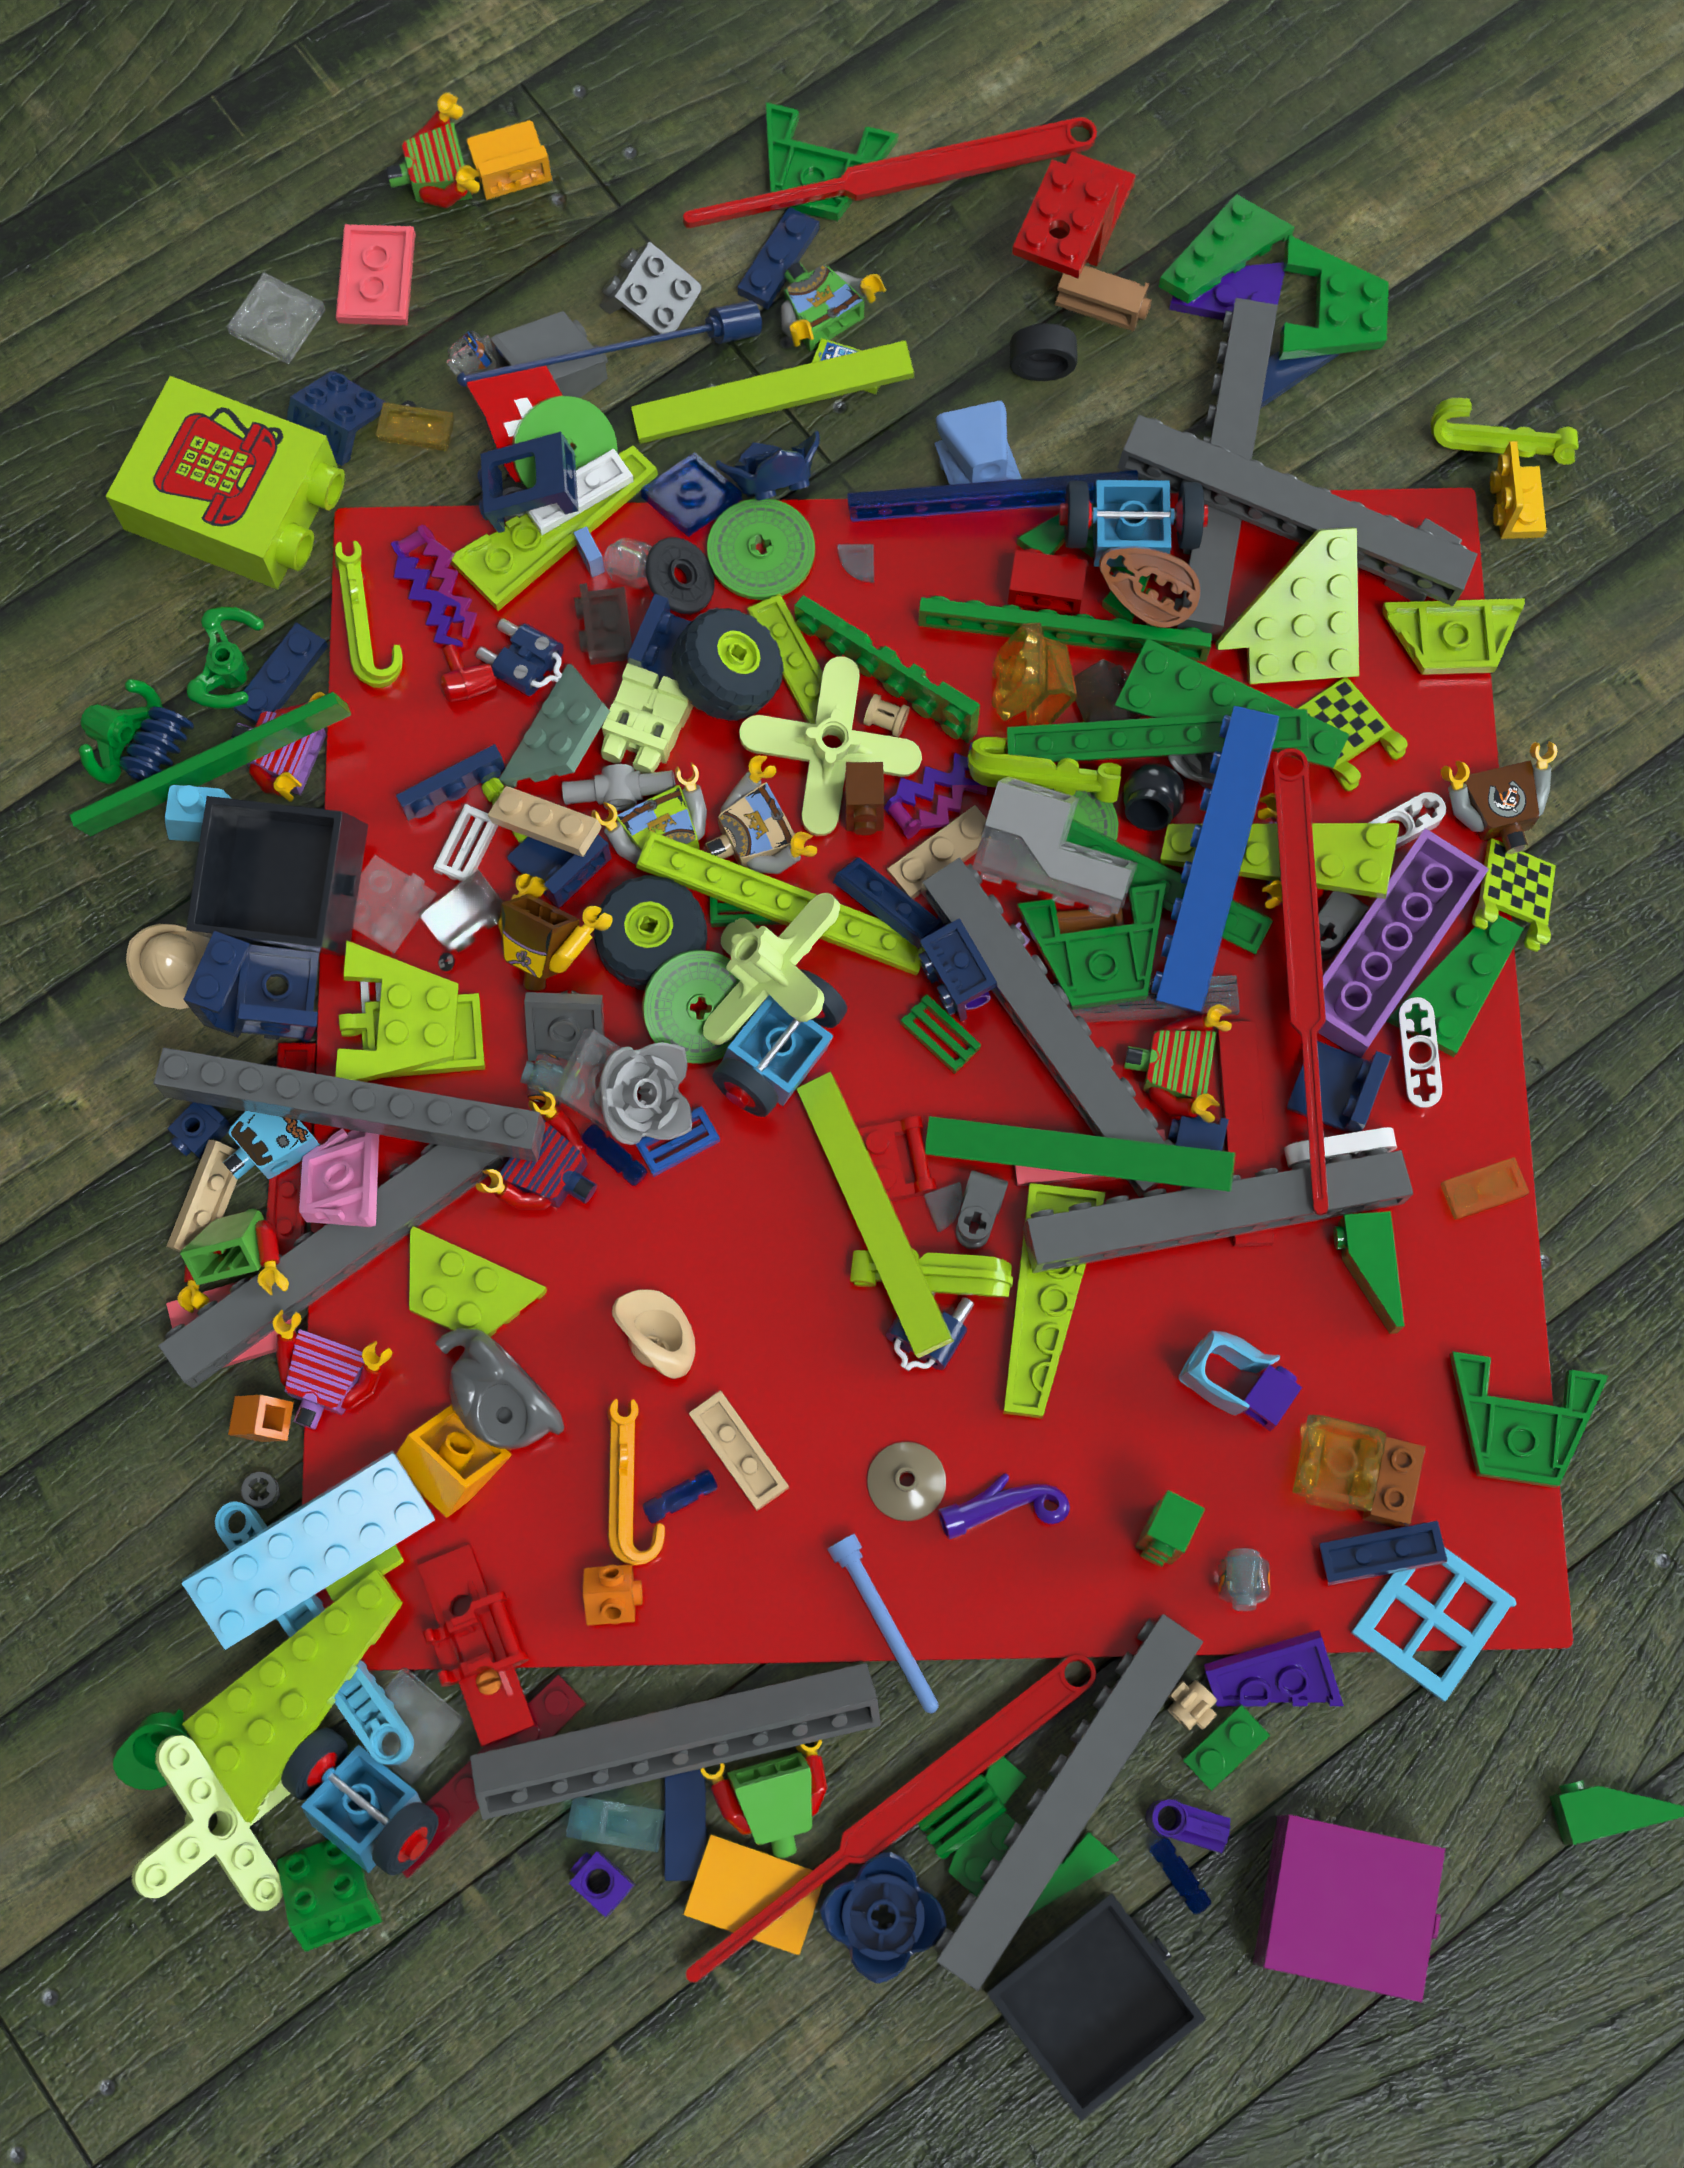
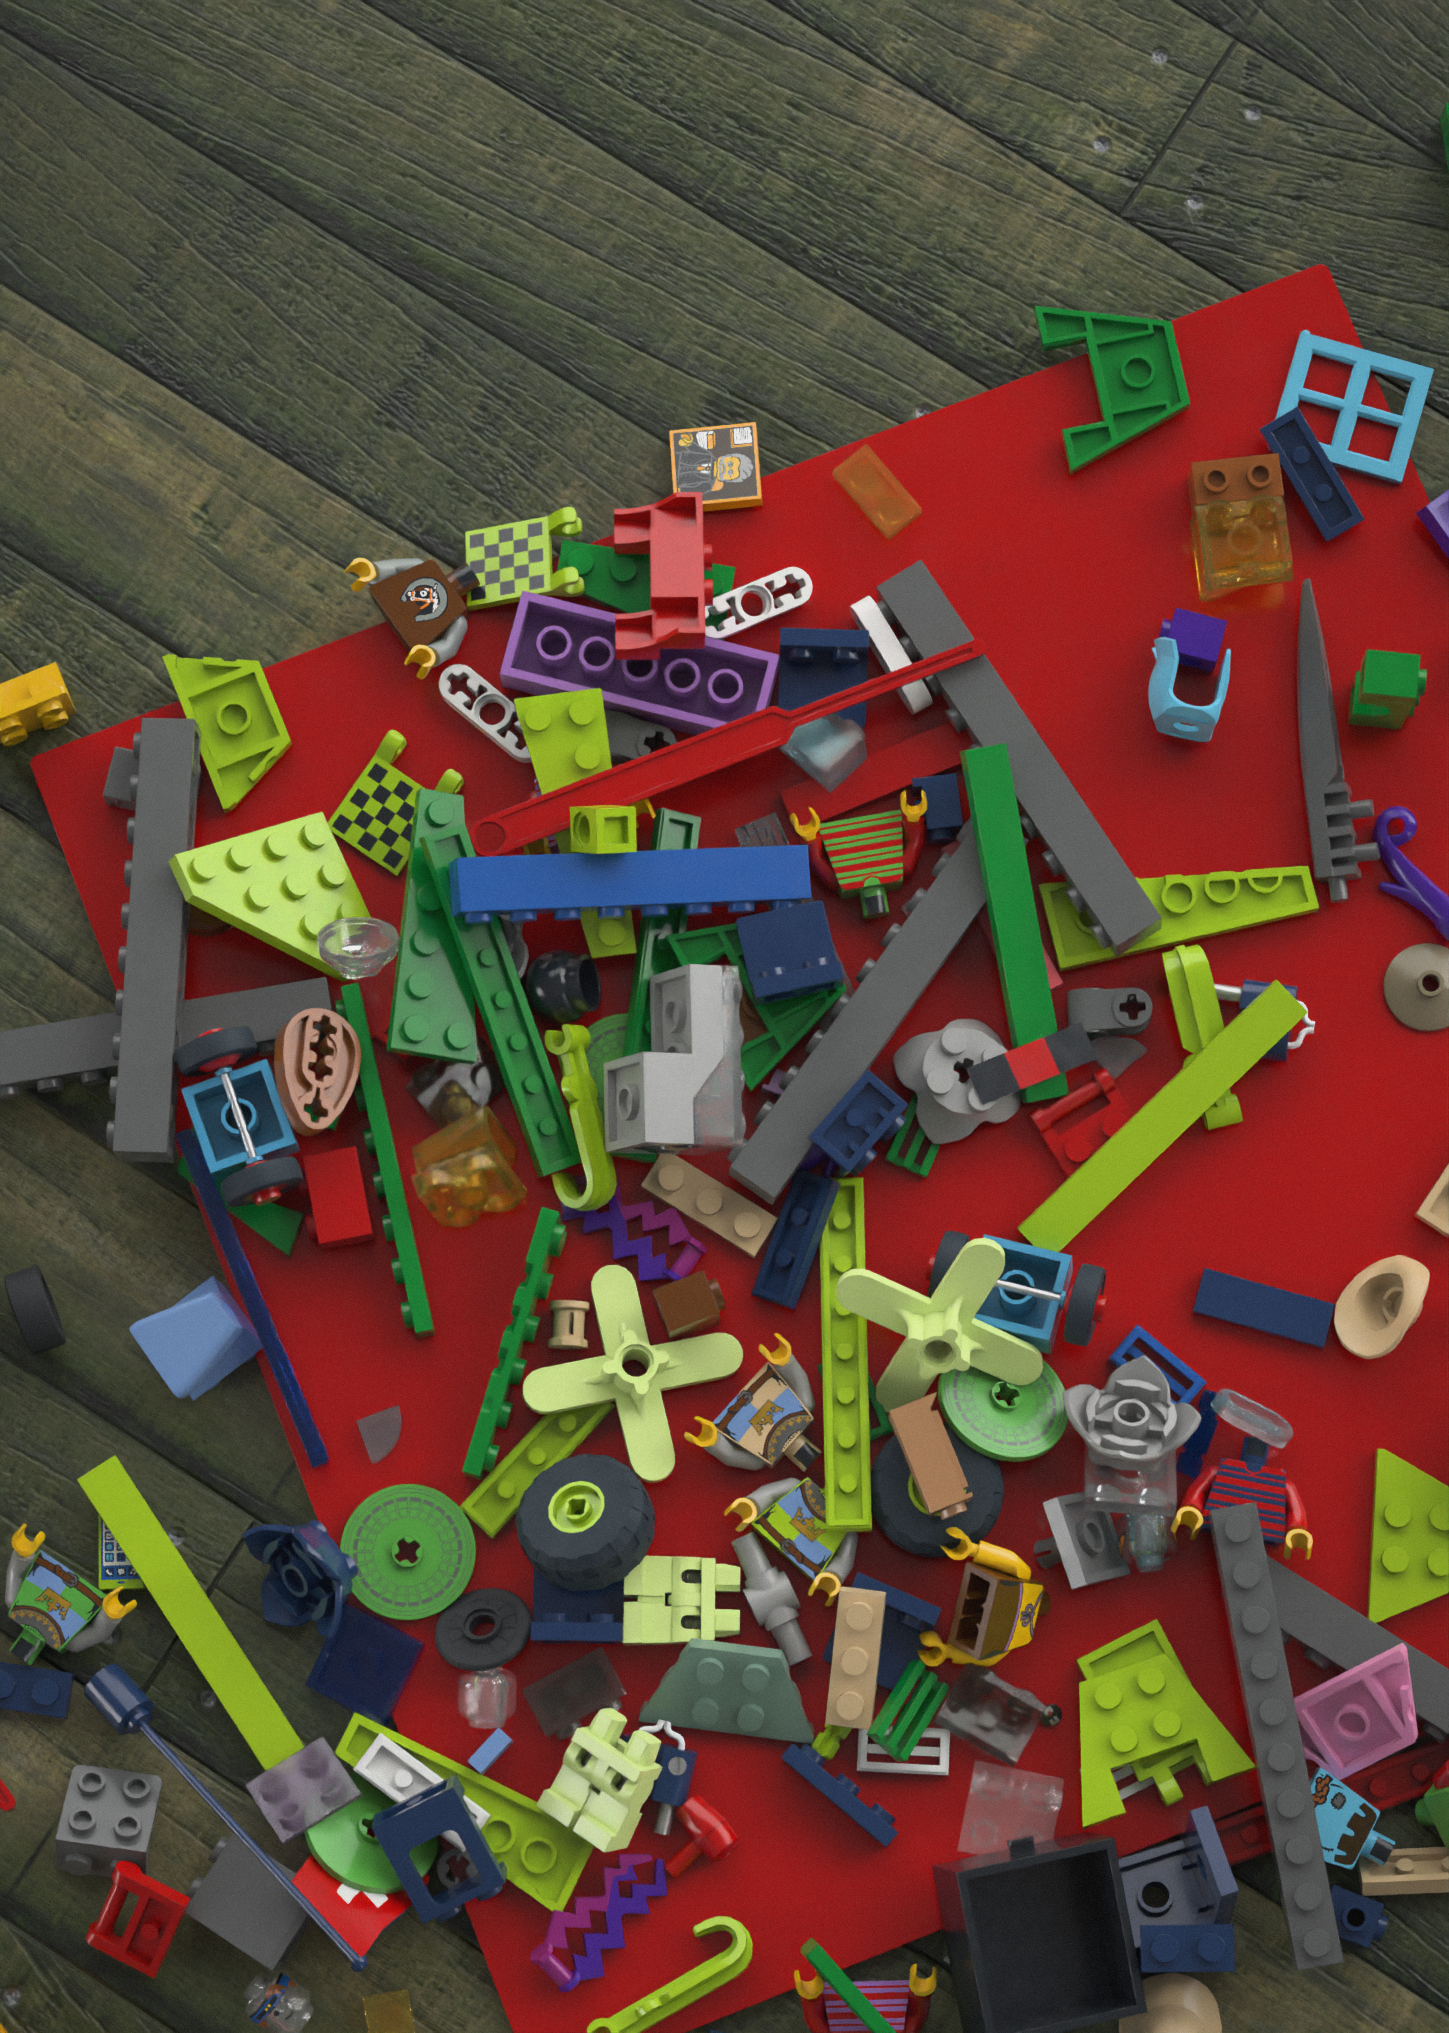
camera: 110 degrees left, 5 degrees up
clear light blue head [1218,1548,1270,1611] -> none
green slope [1333,1211,1405,1334] -> none
none -> red plate [85,1860,191,1978]
none -> clear purple hinge [245,1736,362,1845]
none -> clear piece [317,917,399,980]
none -> yellowish green hips [536,1708,663,1853]
none -> lime brick [570,805,637,854]
none -> bracket [614,492,713,660]
none -> tile [669,422,763,512]
none -> dark blue bracket [736,900,844,1006]
none -> clear light blue slope [778,713,868,793]
none -> green tile [867,1660,950,1762]
none -> medium nougat window [888,1392,973,1520]
none -> light grey brick [893,1019,1021,1144]
none -> black sticker [966,1022,1098,1105]
none -> dark blue tile [1192,1268,1335,1349]
none -> clear light blue tile [1211,1388,1294,1448]
none -> dark grey piece [1297,578,1380,903]

